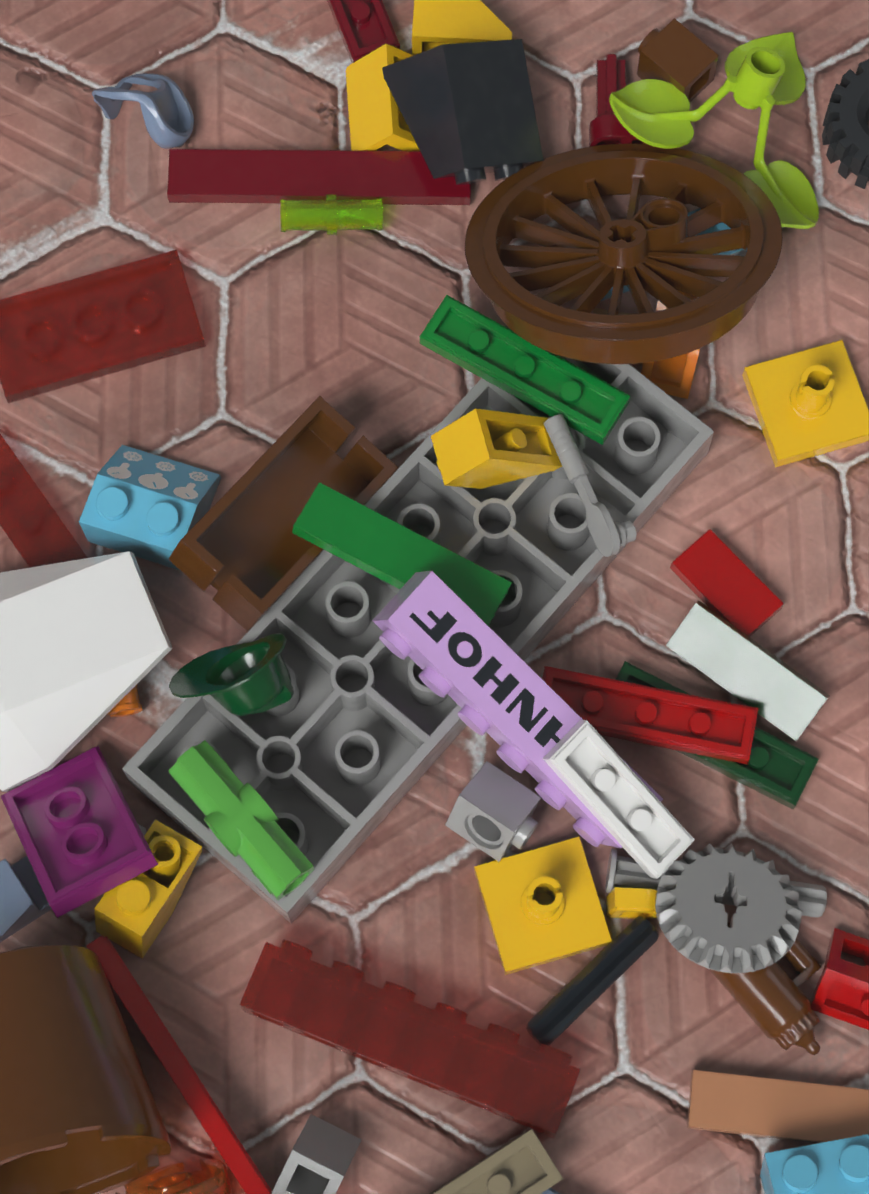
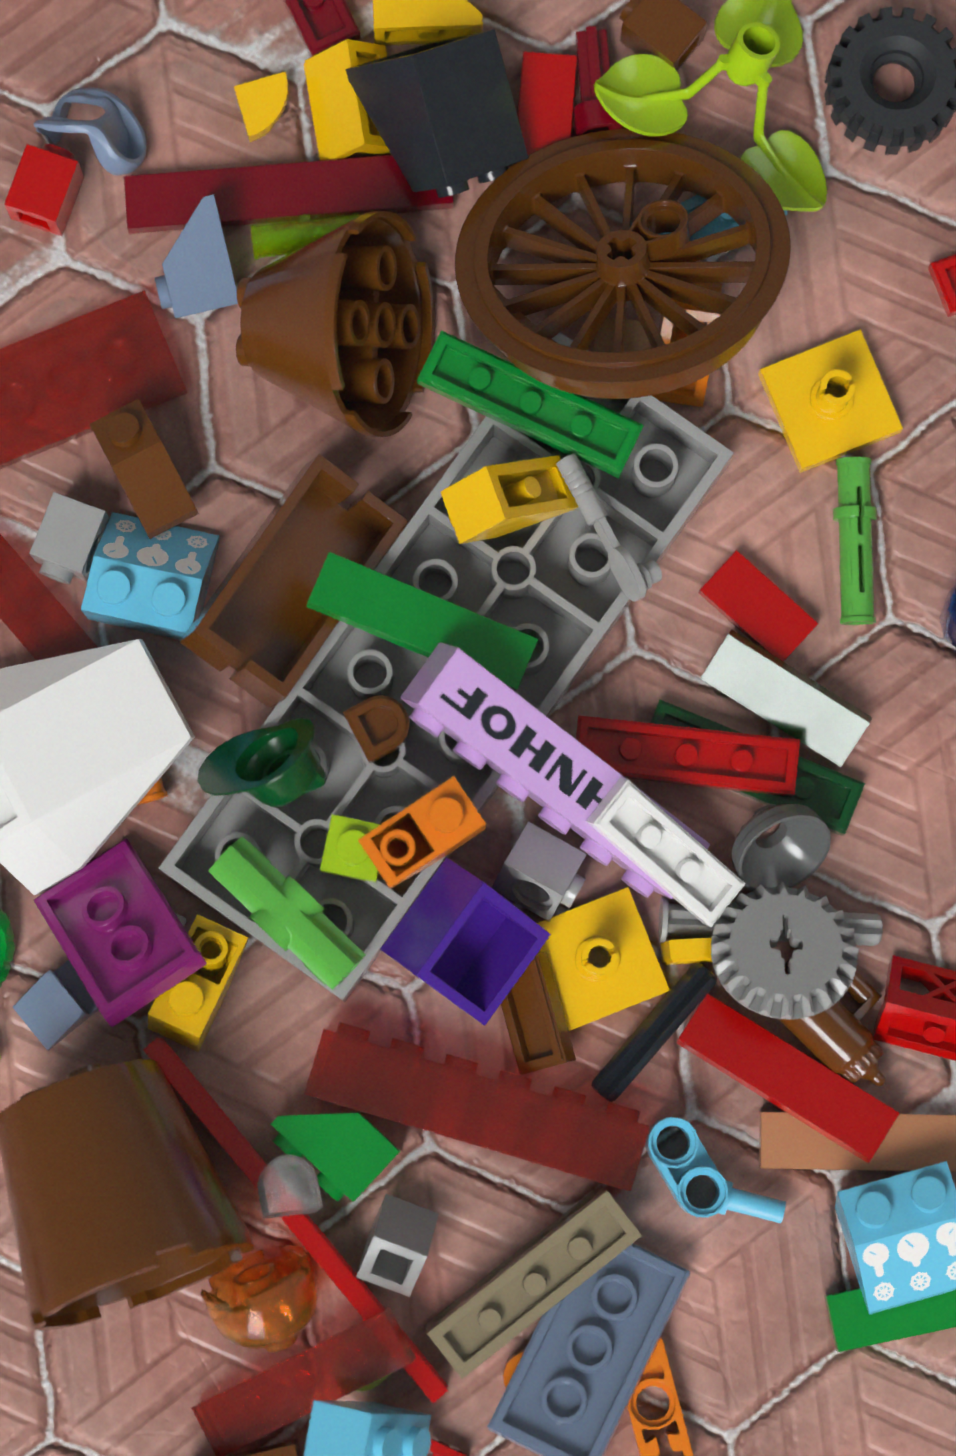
camera: 10 degrees left, 10 degrees up
none -> red brick [4,143,84,236]
none -> light grey brick [29,492,109,584]
none -> reddish brown slope [89,398,199,539]
none -> sand blue slope [155,194,238,318]
none -> yellow tile [234,71,289,142]
none -> reddish brown cone [236,211,434,437]
none -> clear tile [257,1155,323,1219]
none -> green slope [271,1113,401,1202]
none -> lime plate [320,814,381,883]
none -> reddish brown tile [343,696,410,764]
none -> orange slope [358,776,486,889]
none -> dark purple piece [380,857,551,1026]
none -> reddish brown tile [501,951,576,1075]
none -> red tile [518,51,577,155]
none -> medium azure beam [645,1117,786,1224]
none -> red tile [677,994,900,1164]
none -> dark grey piece [731,804,831,891]
none -> bright green pin [833,457,877,625]

